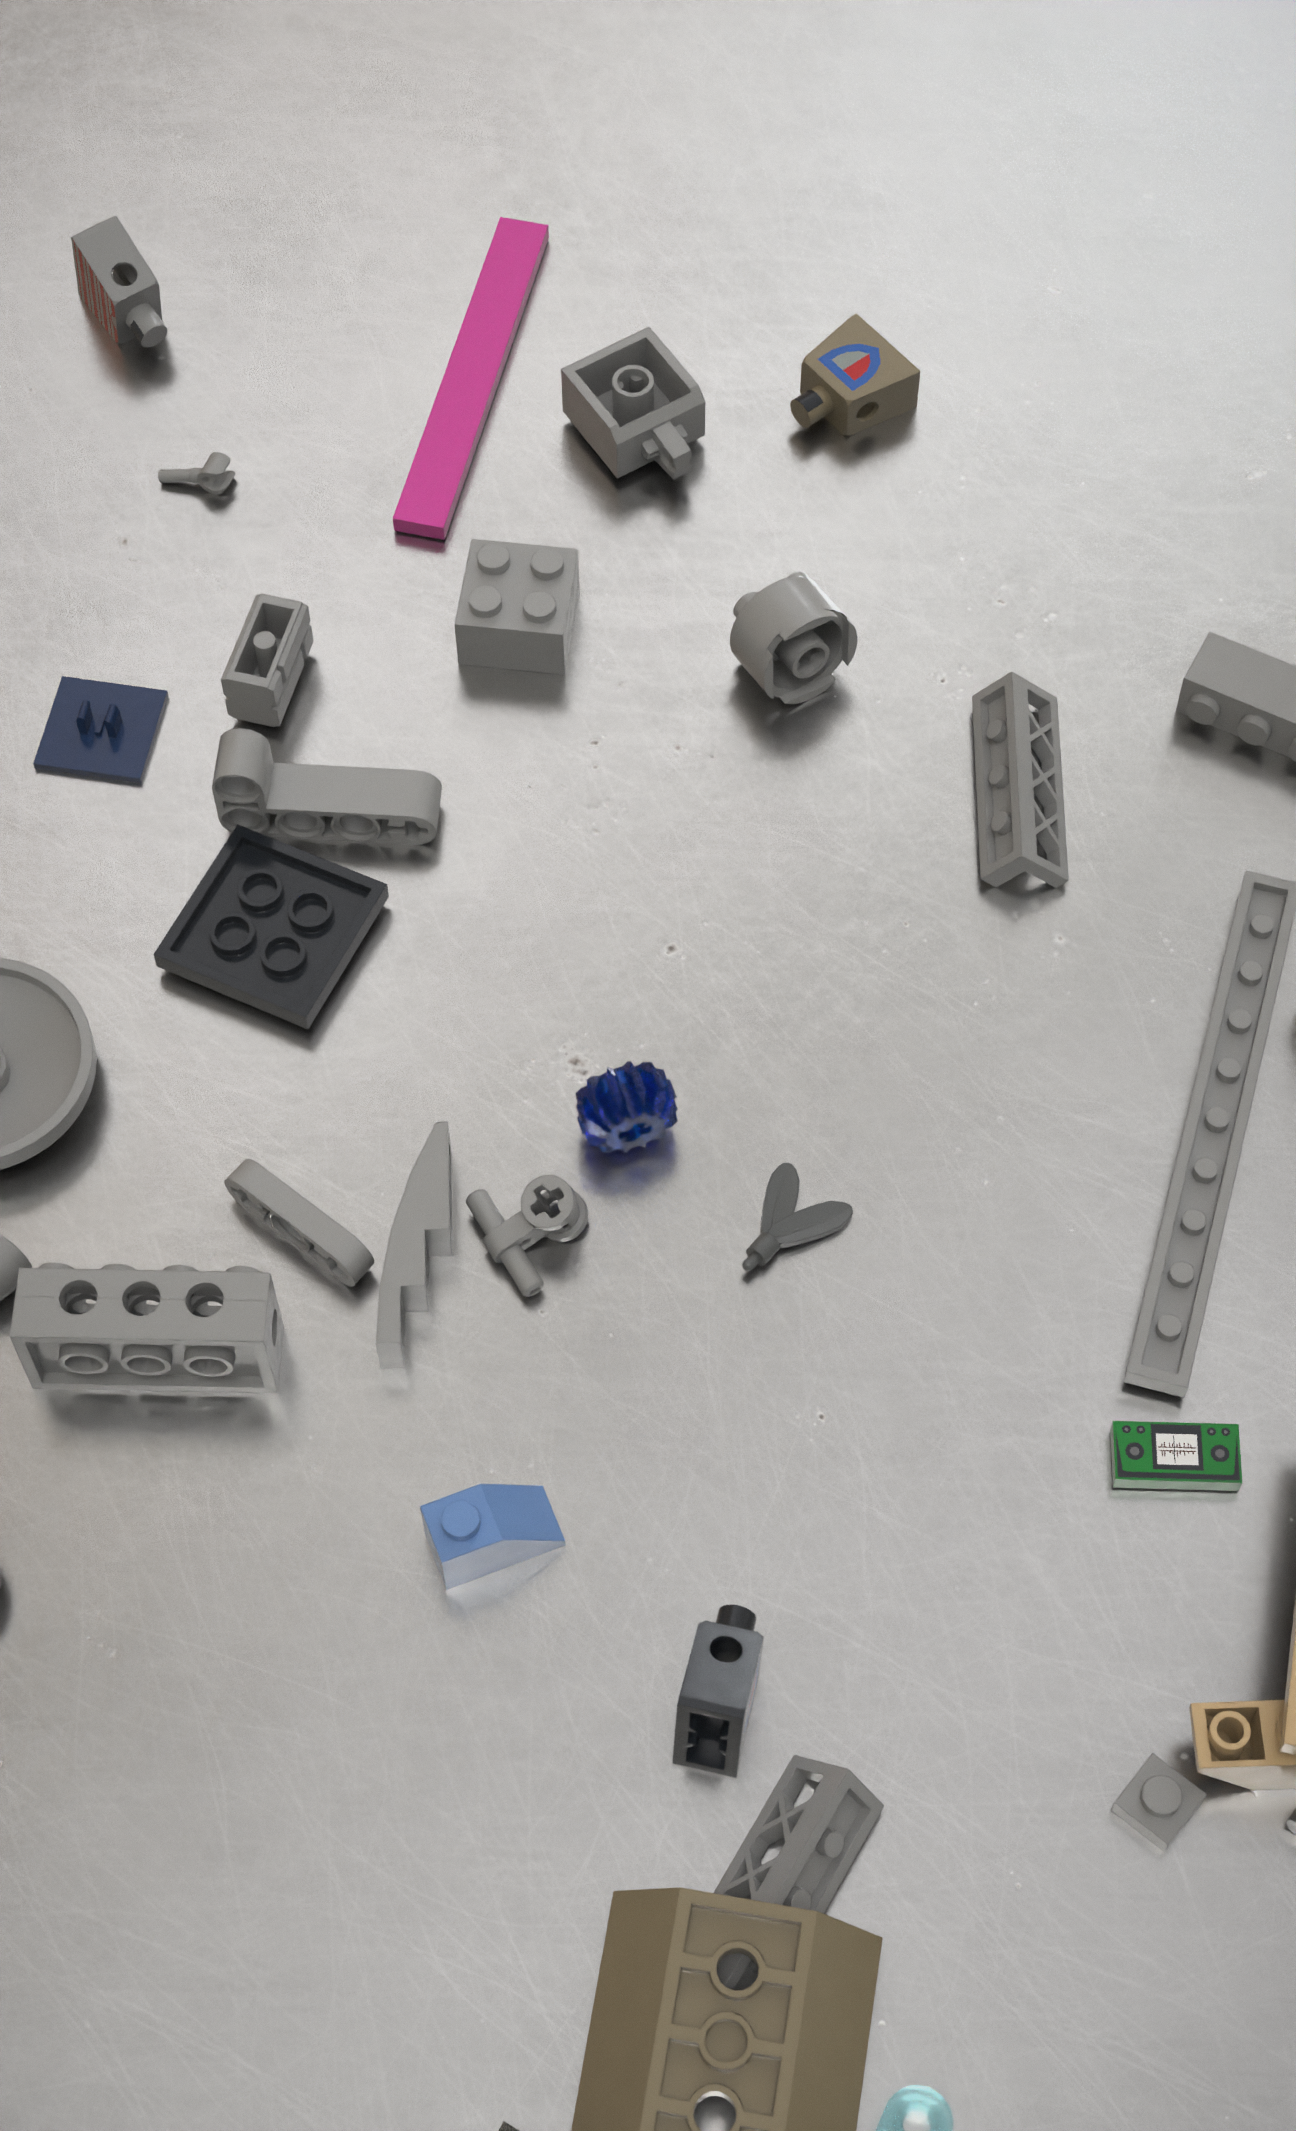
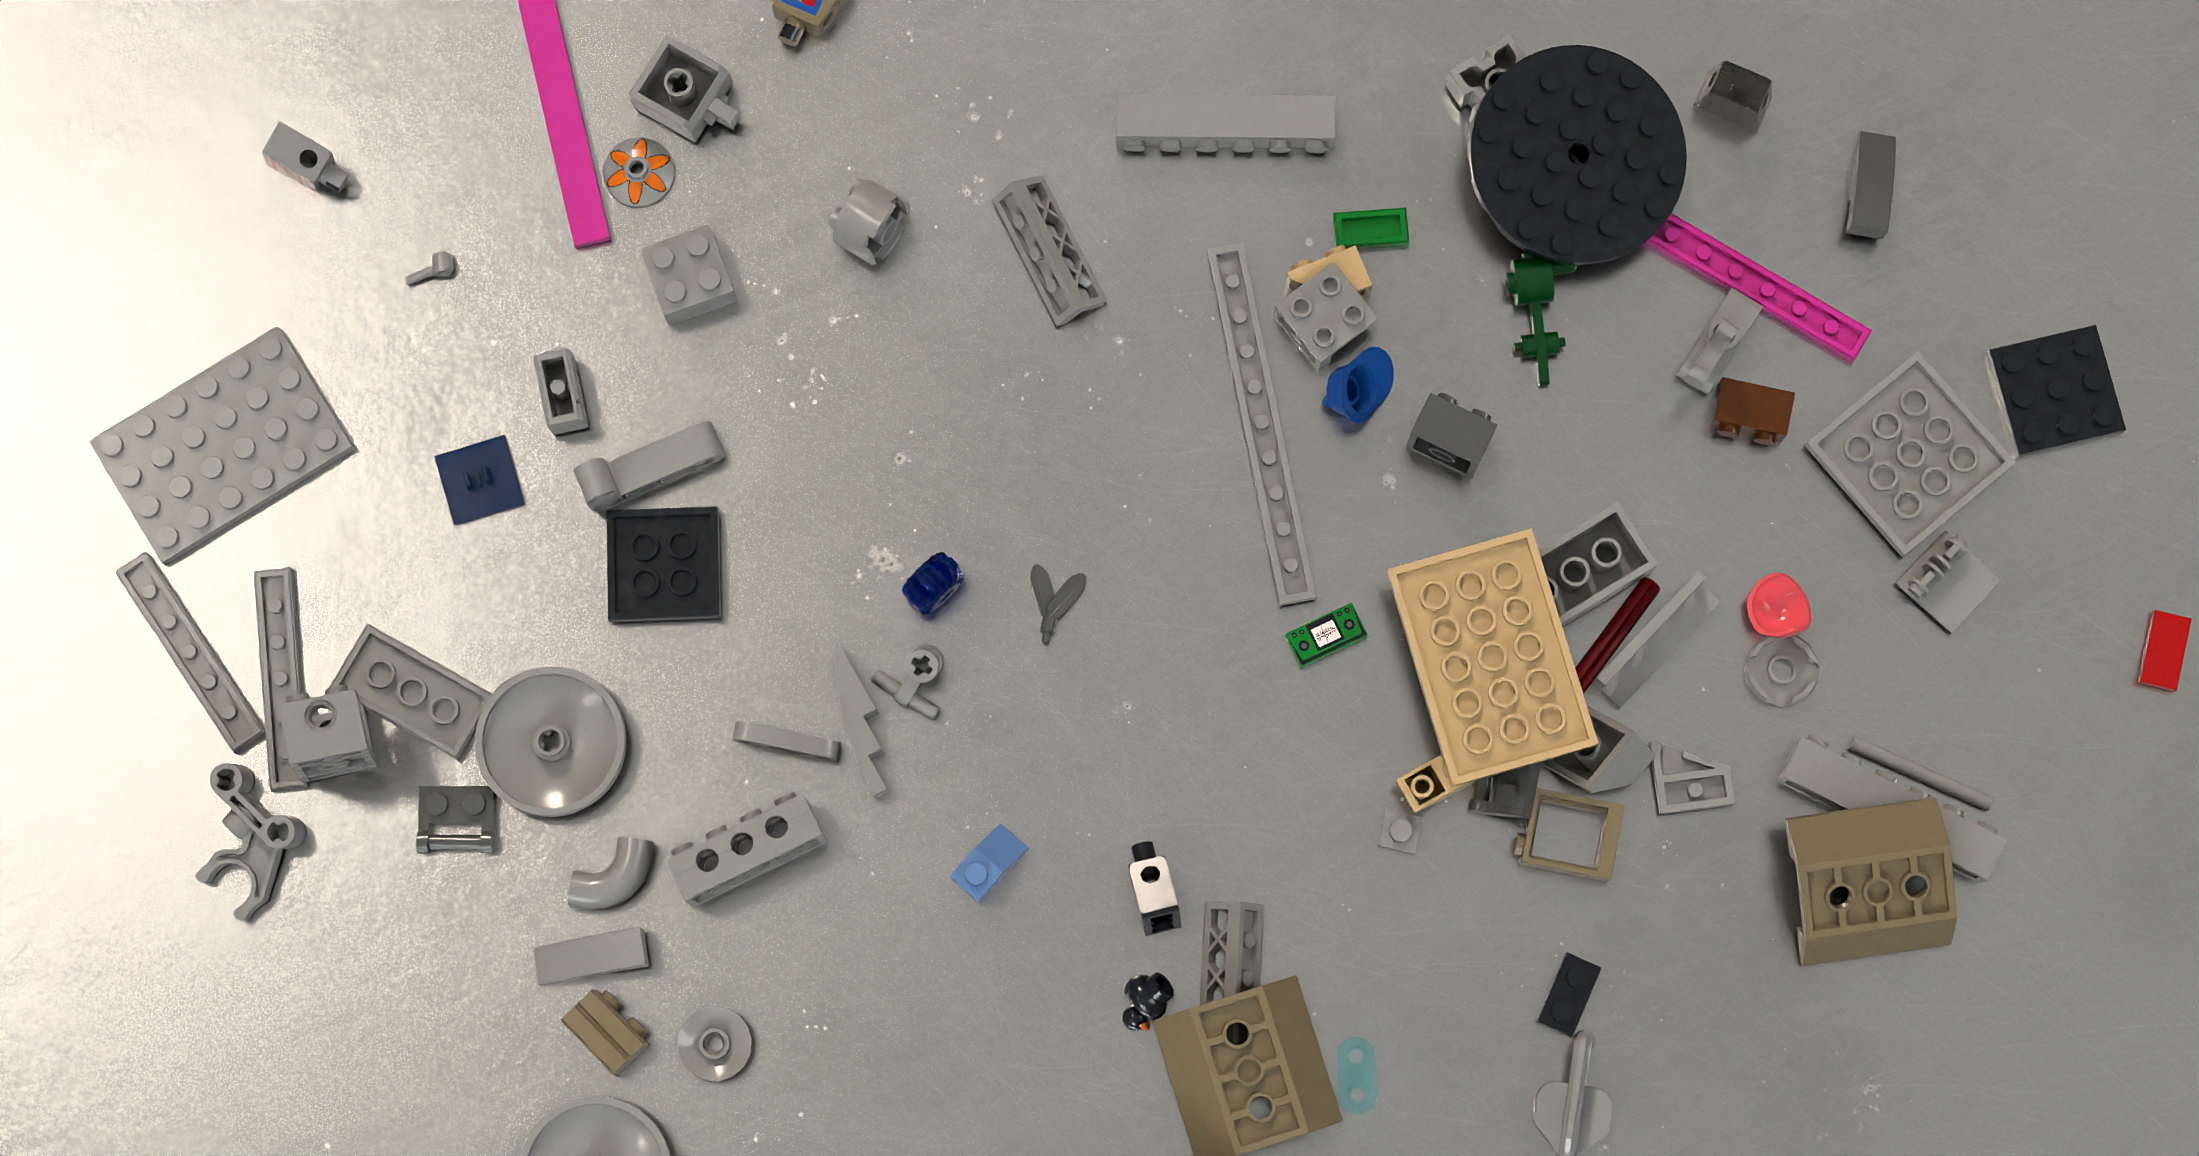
camera: 25 degrees left, 20 degrees up
none -> light grey dish [603,137,675,208]
none -> black animal [1122,972,1174,1031]

